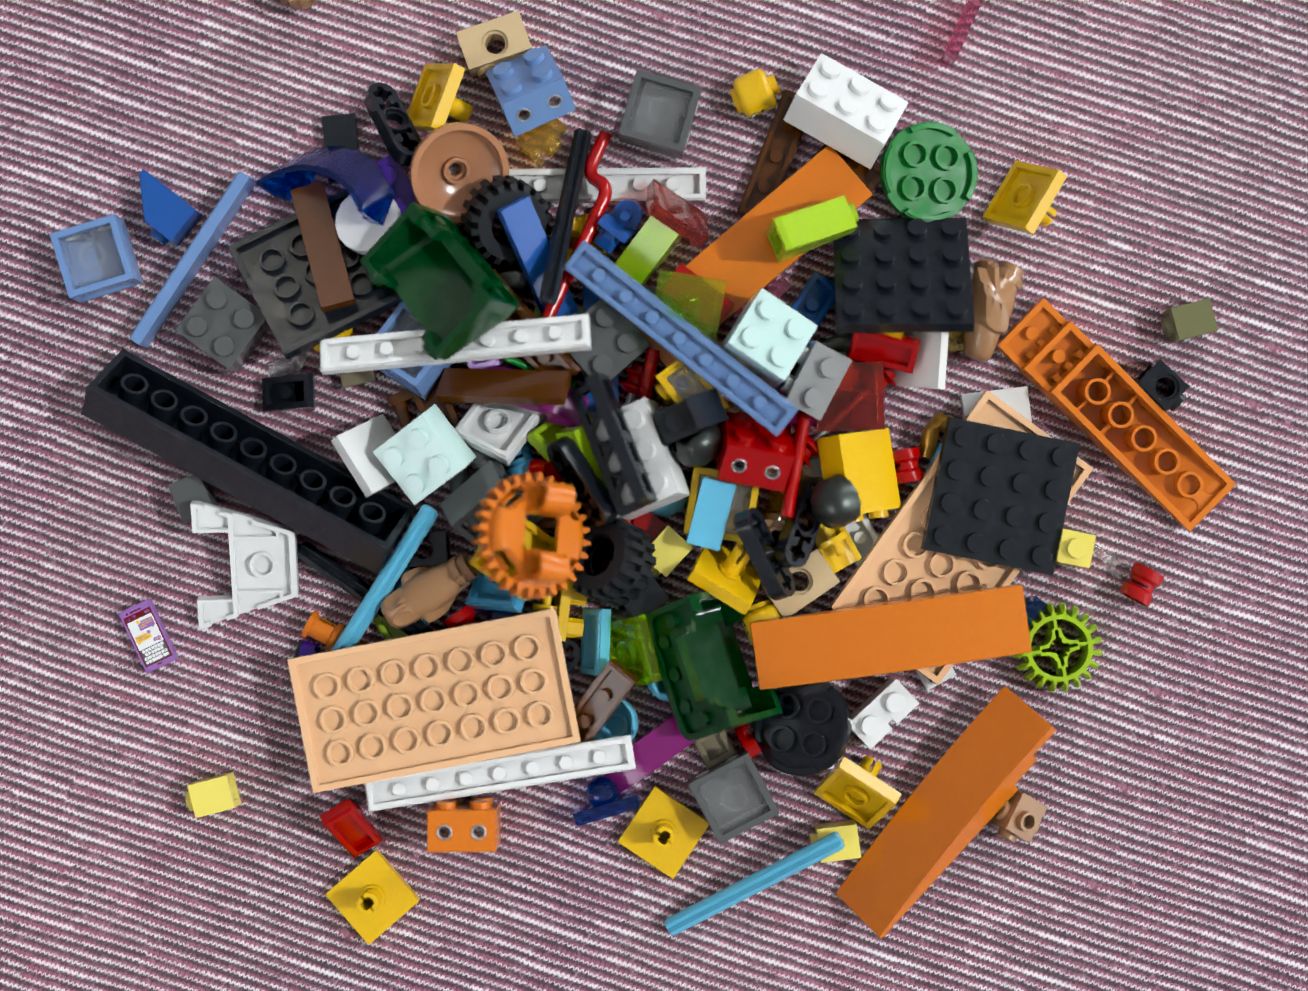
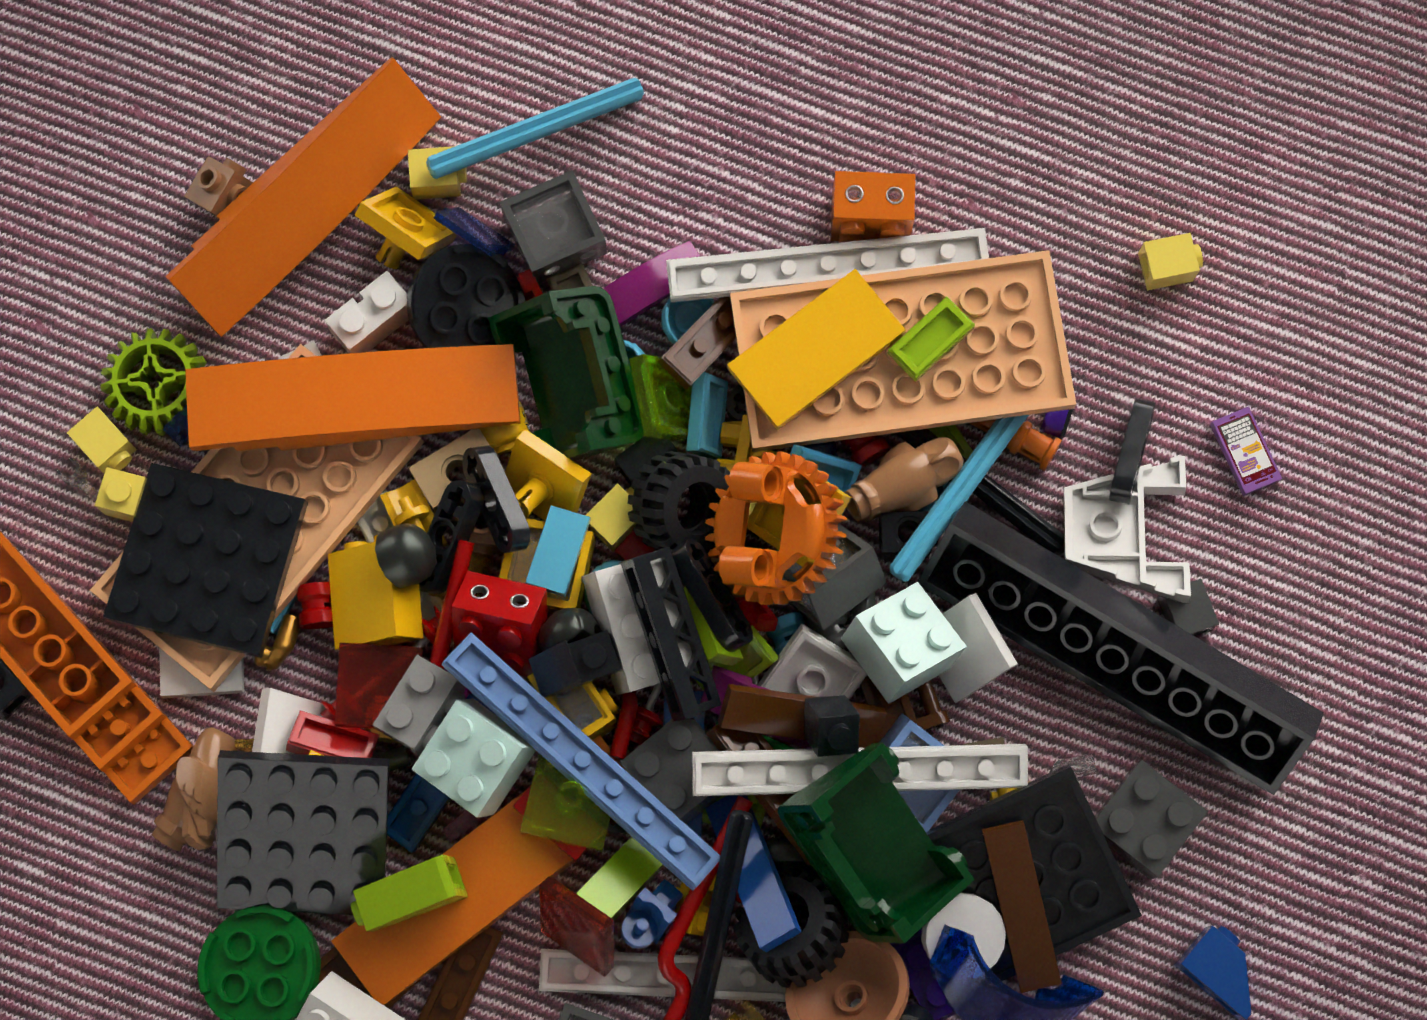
camera: 175 degrees left, 10 degrees down
piece [49,214,144,303] -> none
medium blue tile [130,171,256,348] -> none
black slope [262,373,316,412] -> none
red tile [320,798,383,858] -> none
yellow tile [325,849,420,945] -> none
clear blue tile [573,776,641,826] -> none
yellow tile [618,785,709,879] -> none
yellow tile [982,160,1067,235] -> none
red wheel [1119,562,1164,607] -> none
none -> light yellow brick [67,406,137,473]
none -> clear blue piece [433,207,515,257]
none -> yellow tile [727,269,906,430]
none -> black brick [804,695,860,757]
none -> lime tile [887,296,975,382]
none -> black beam [1109,398,1156,505]

